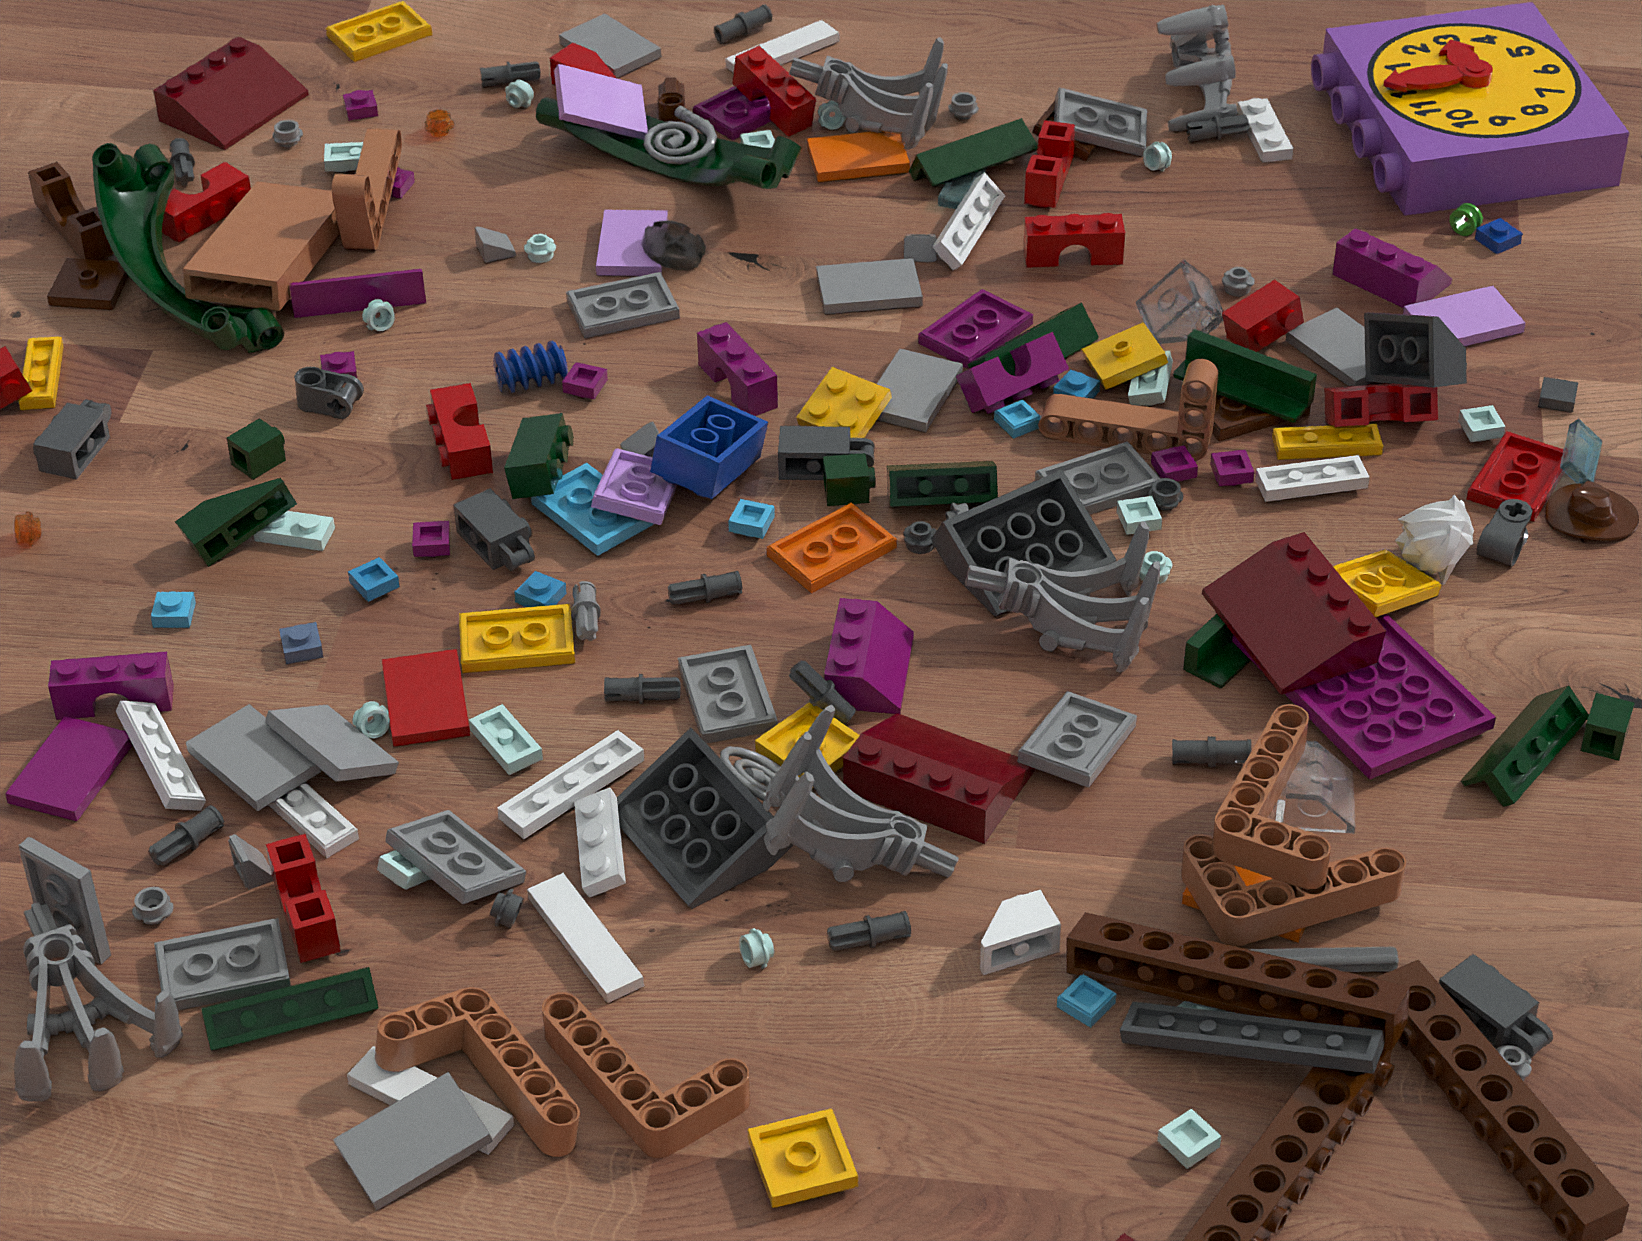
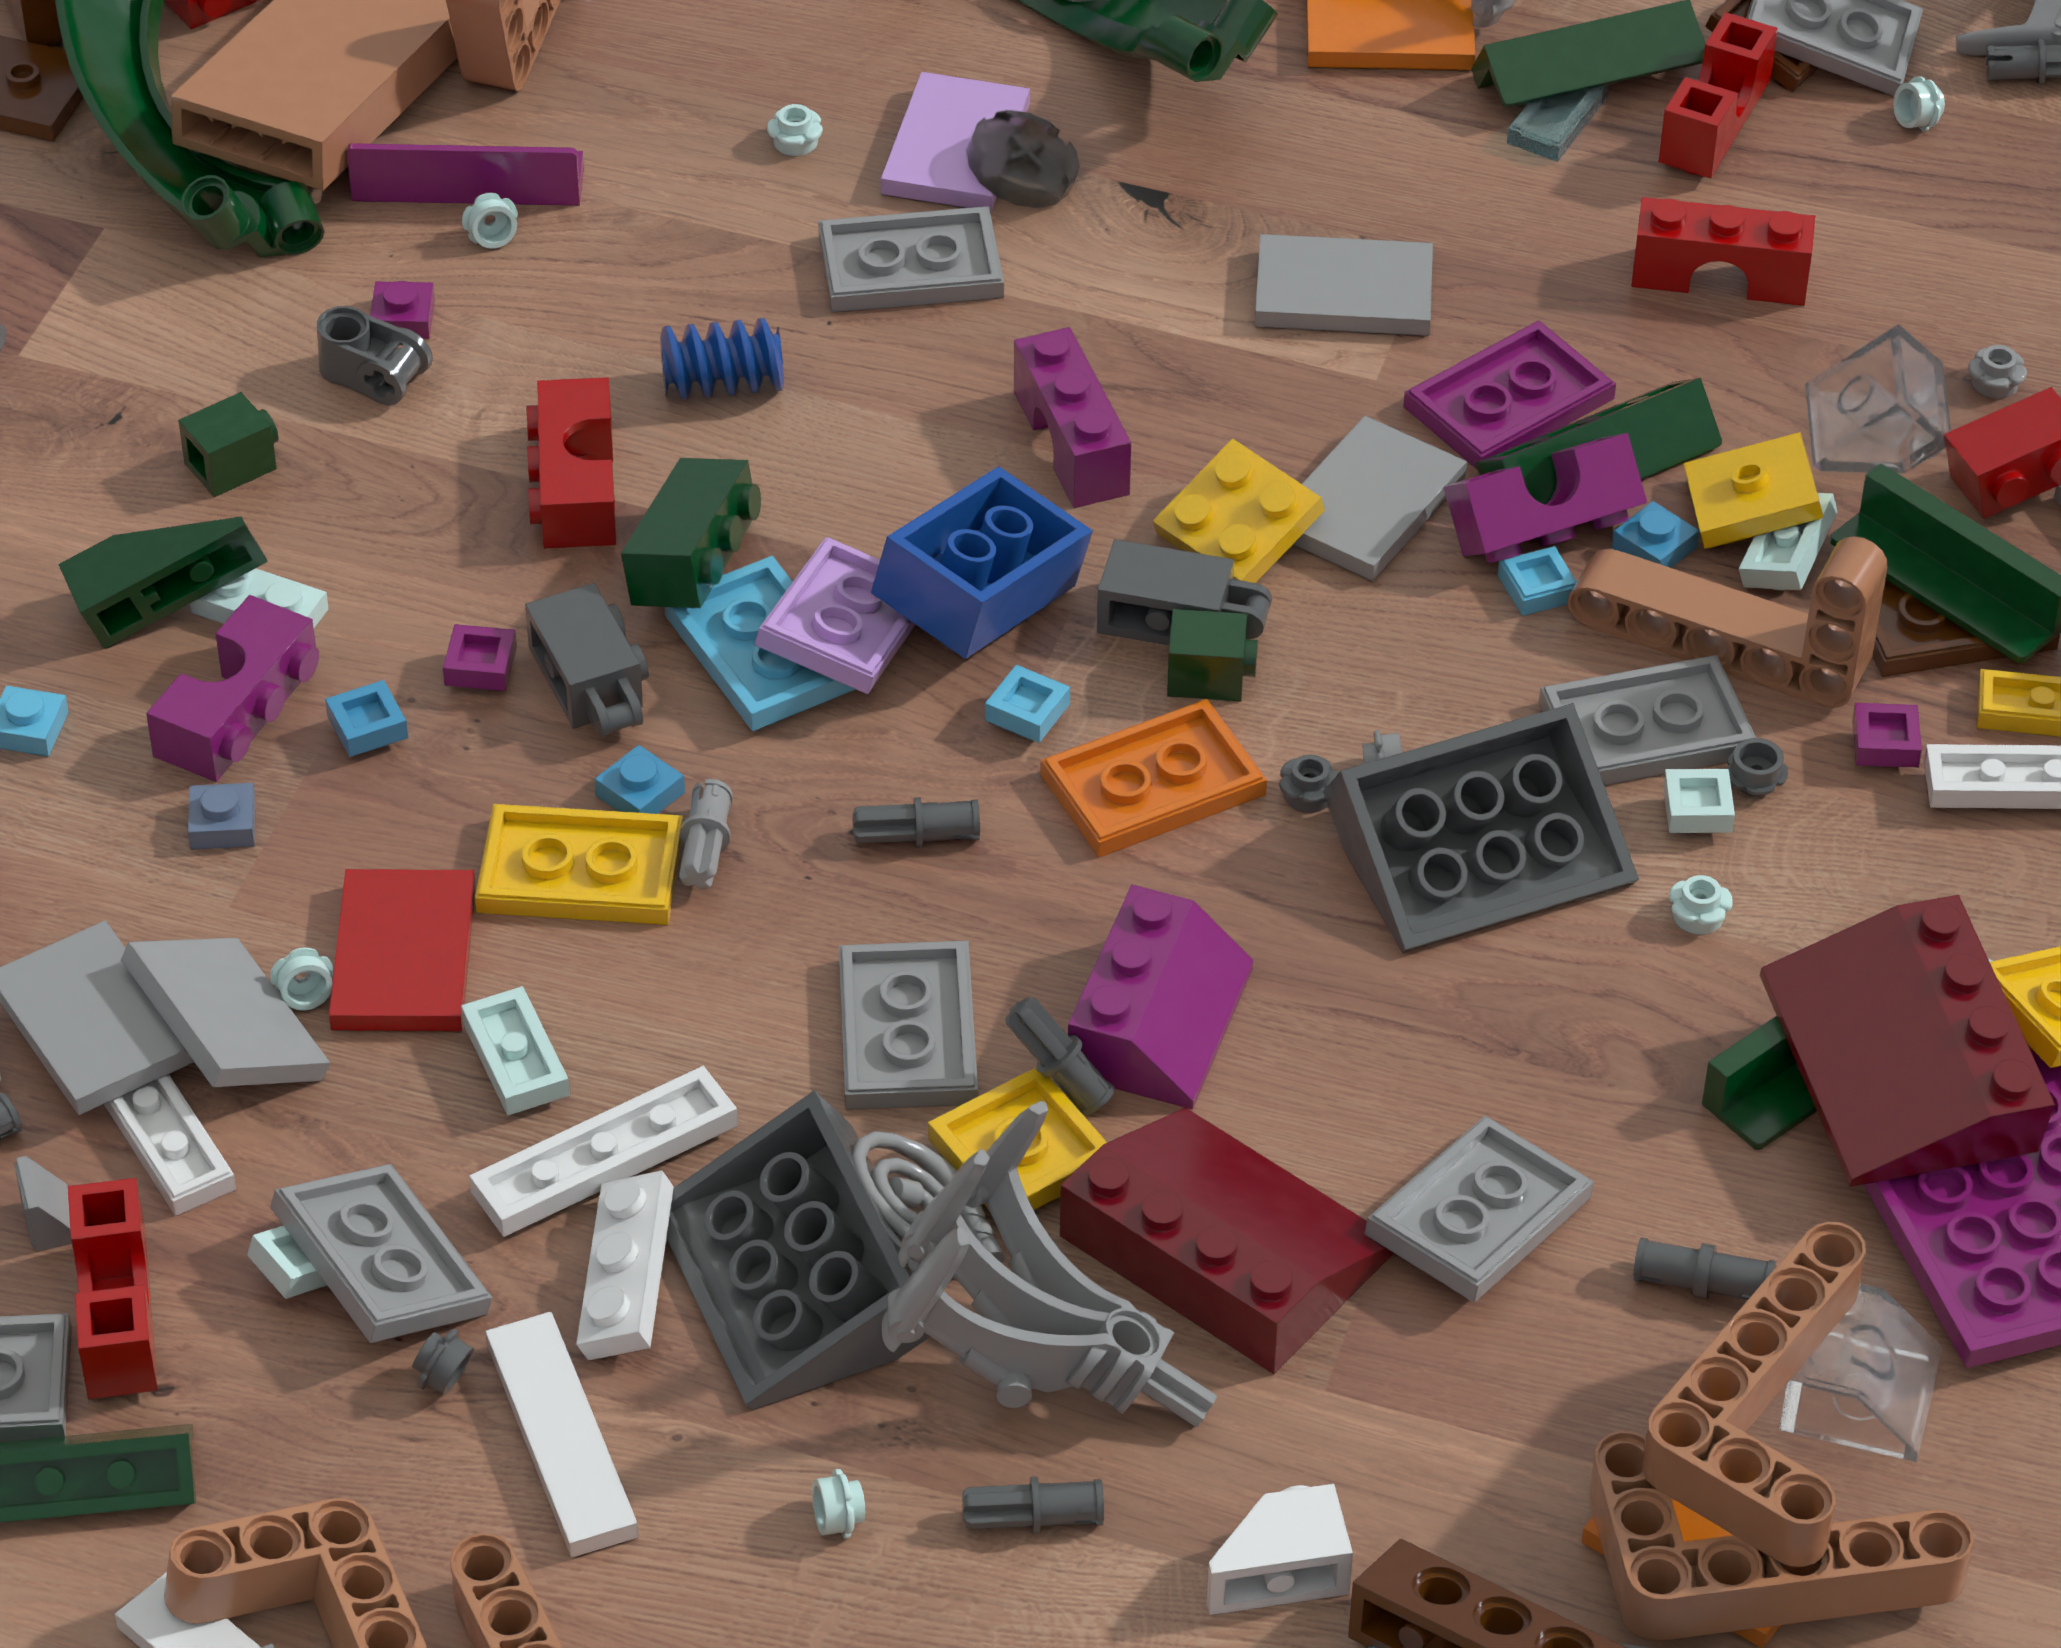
camera: 10 degrees right, 5 degrees up
light grey slope [474,227,516,263] -> none
magenta plate [562,362,608,399] -> none
dark grey axle [604,674,681,704] -> none
light grey slope [620,422,660,457] -> none
dark green brick [886,461,998,507] -> none
light grey slope [904,234,937,262] -> none
white plate [932,173,1005,271] -> none
light grey piece [965,521,1160,672] -> none
magenta plate [1151,445,1198,482] -> none
none -> magenta arch [146,594,319,782]

